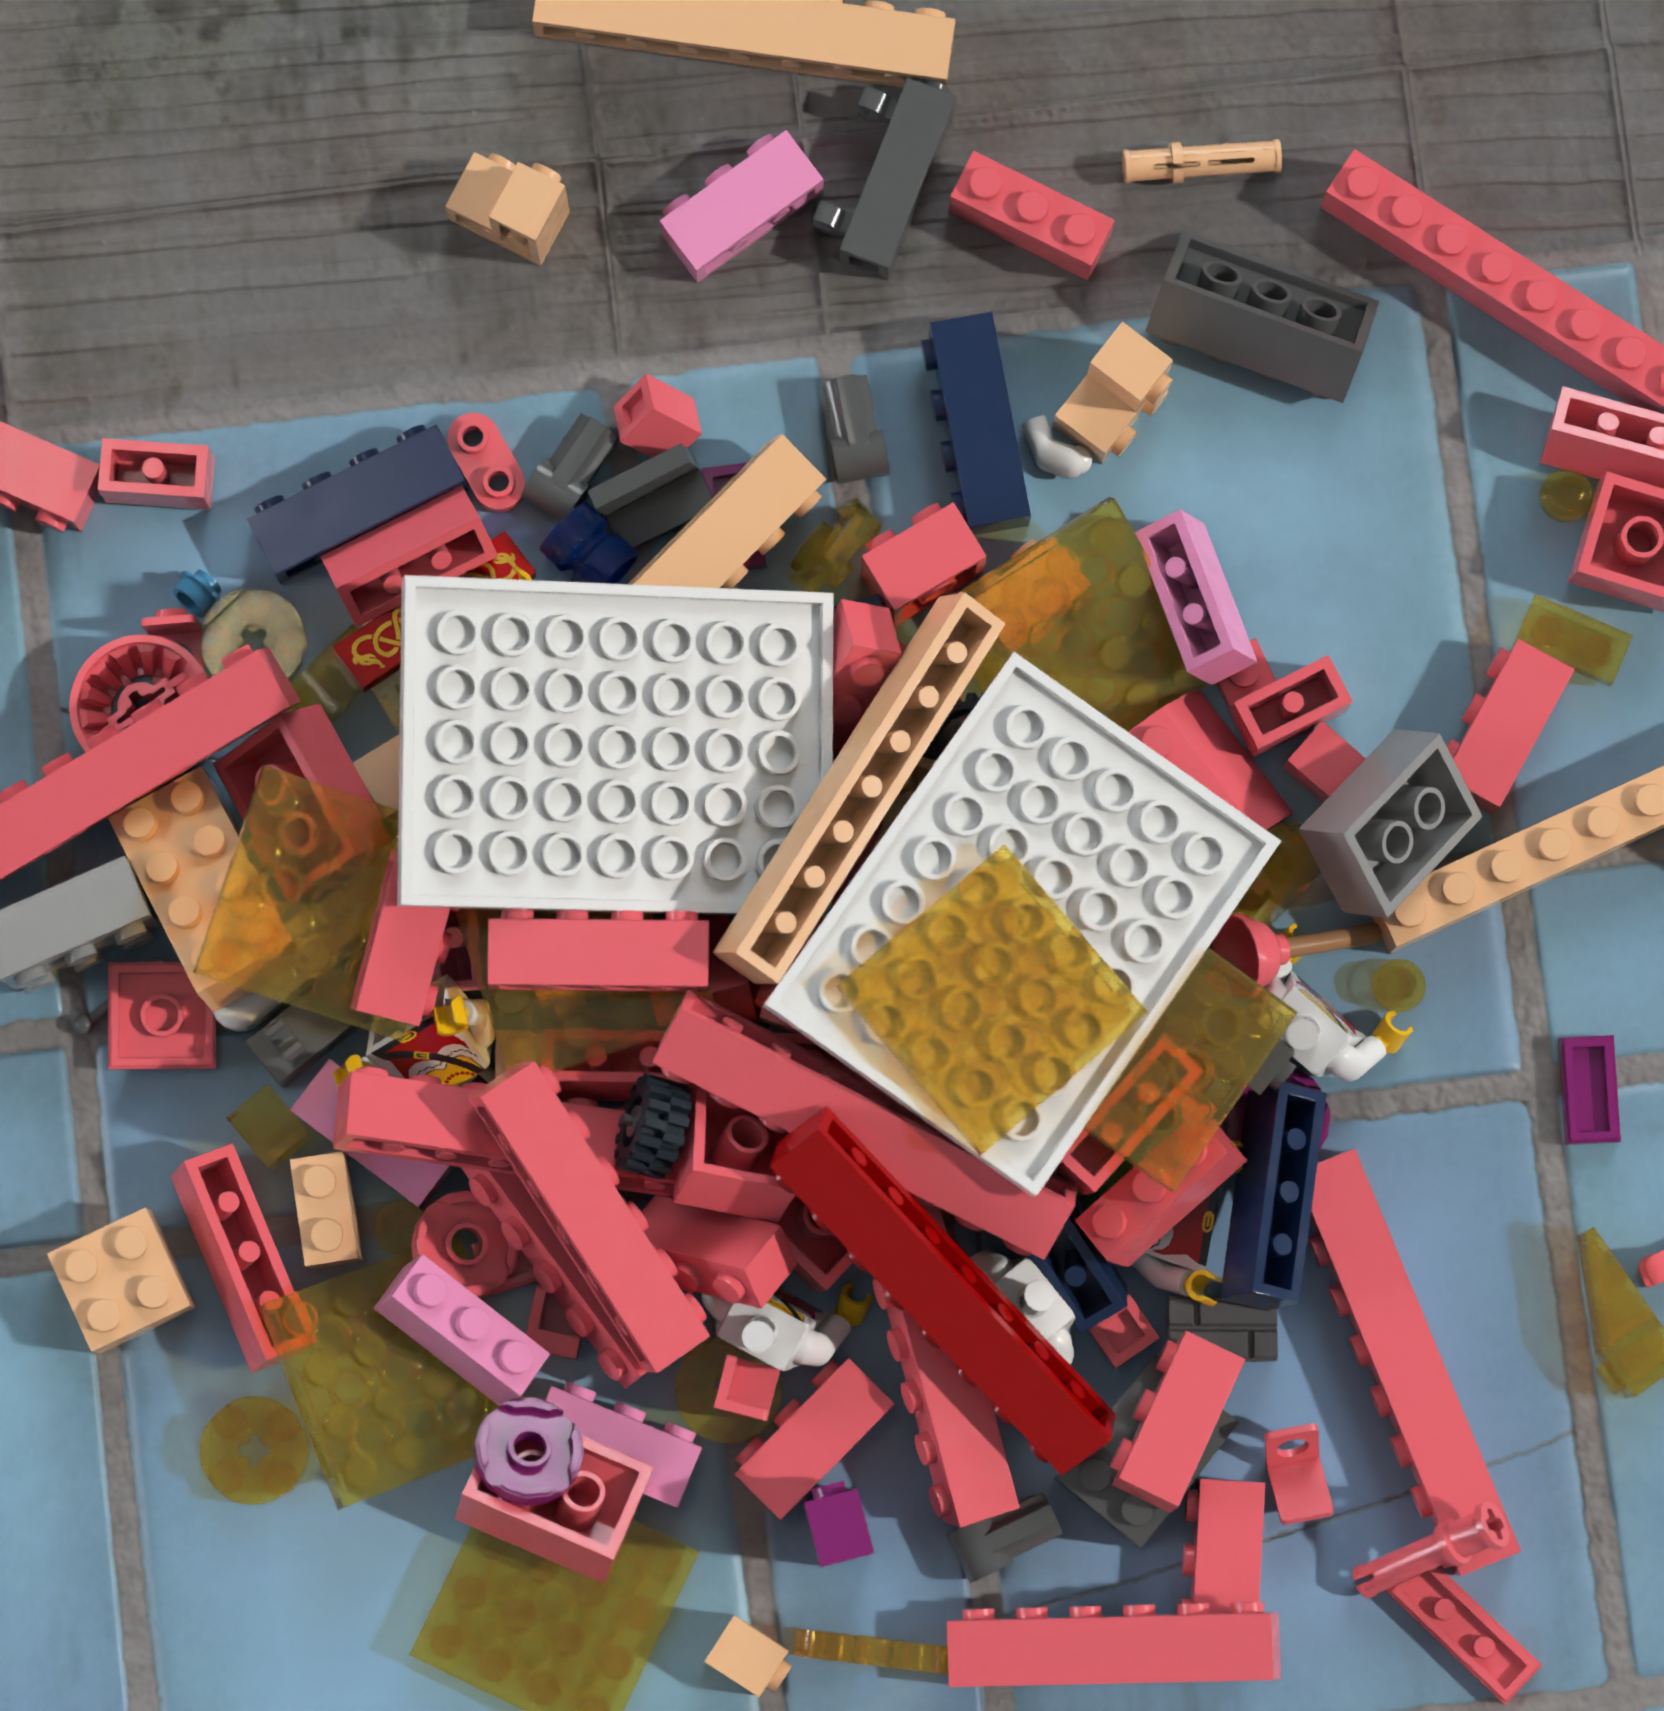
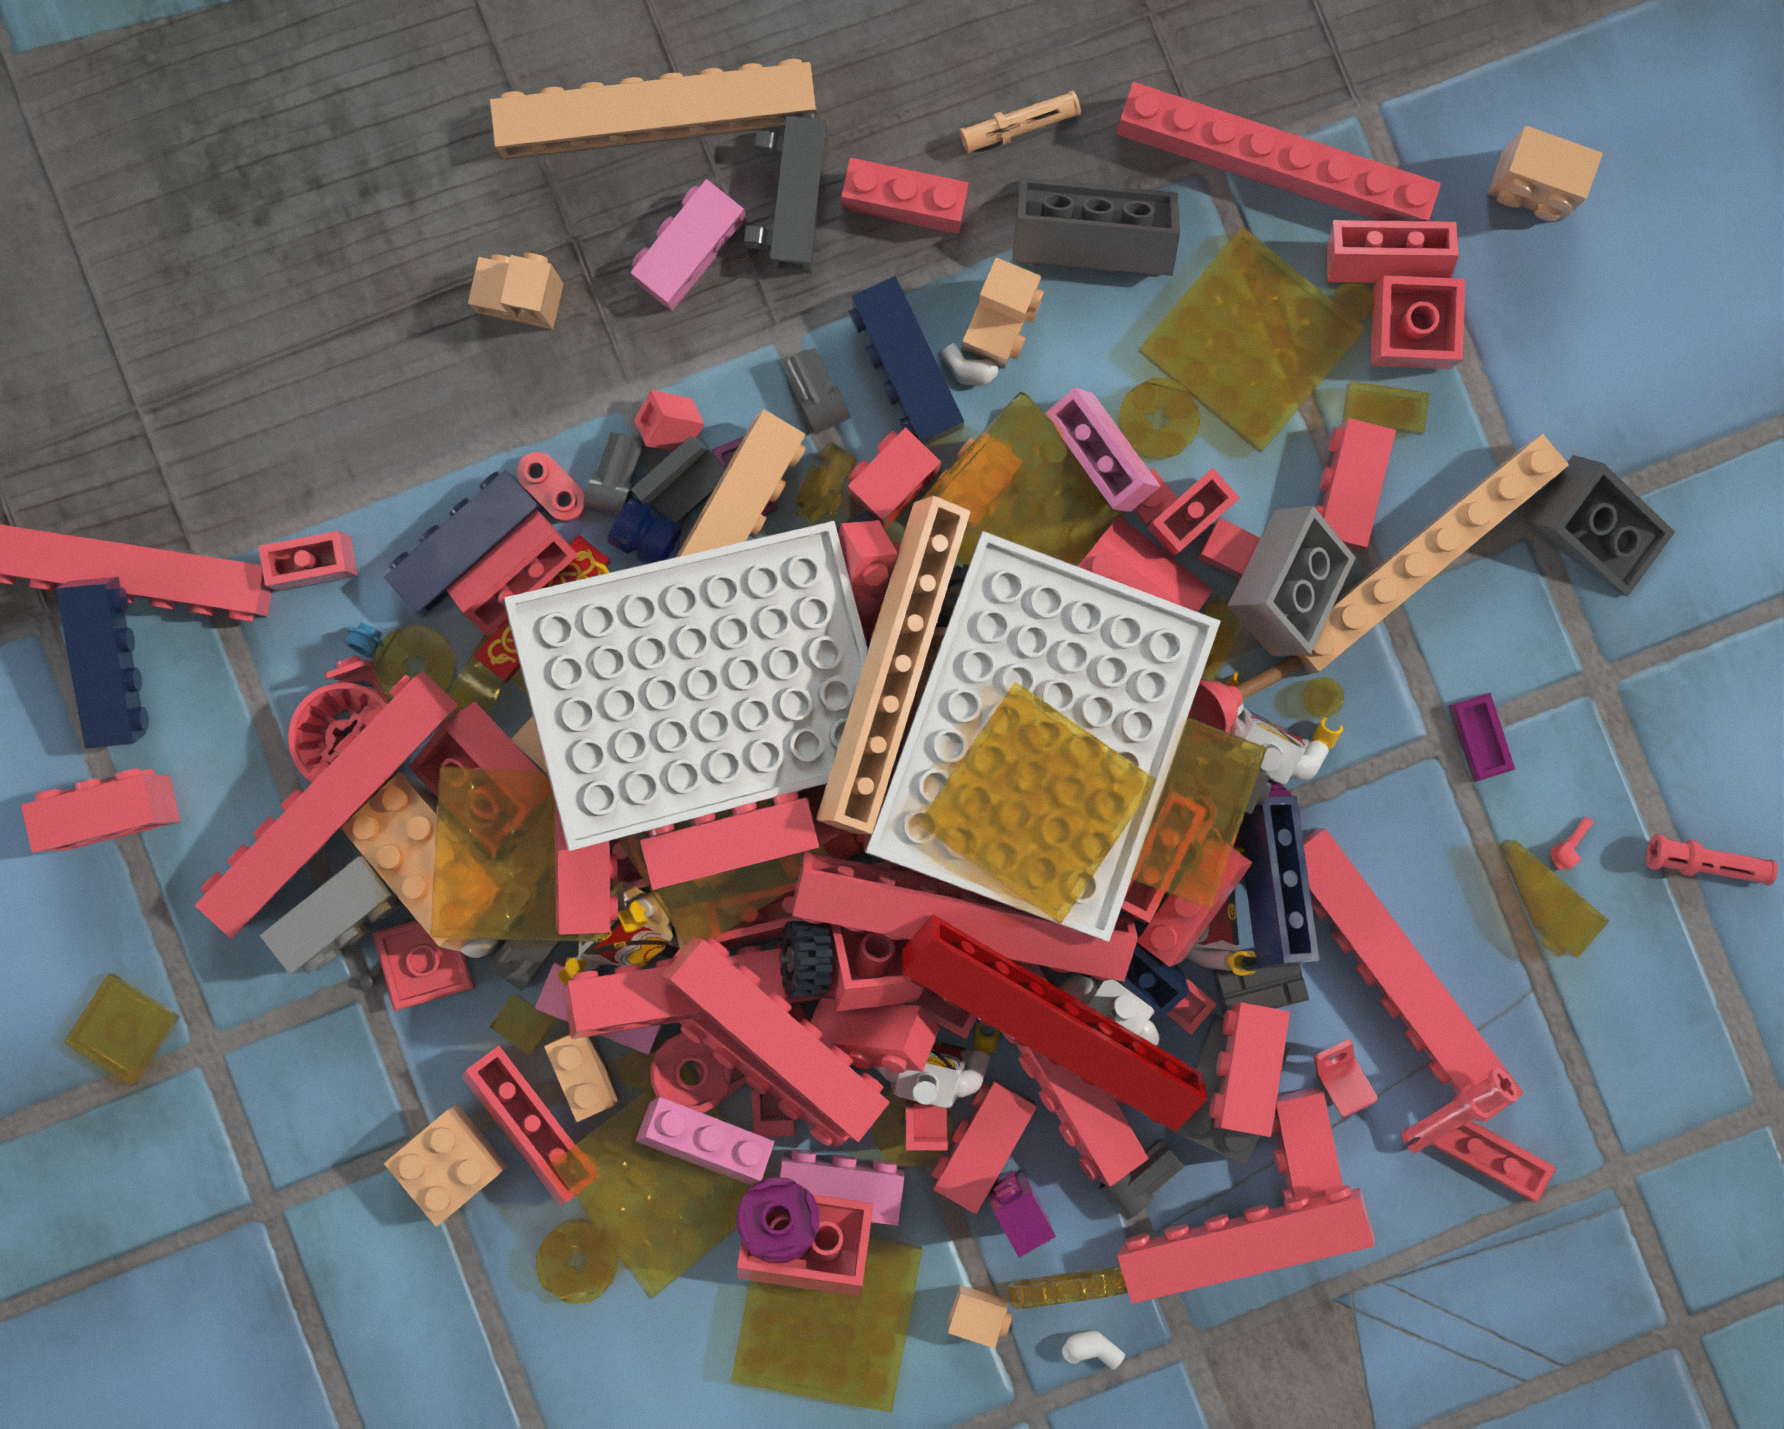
camera: 10 degrees left, 5 degrees up
none -> clear yellow plate [1118,378,1200,460]
none -> clear yellow plate [1138,226,1366,453]

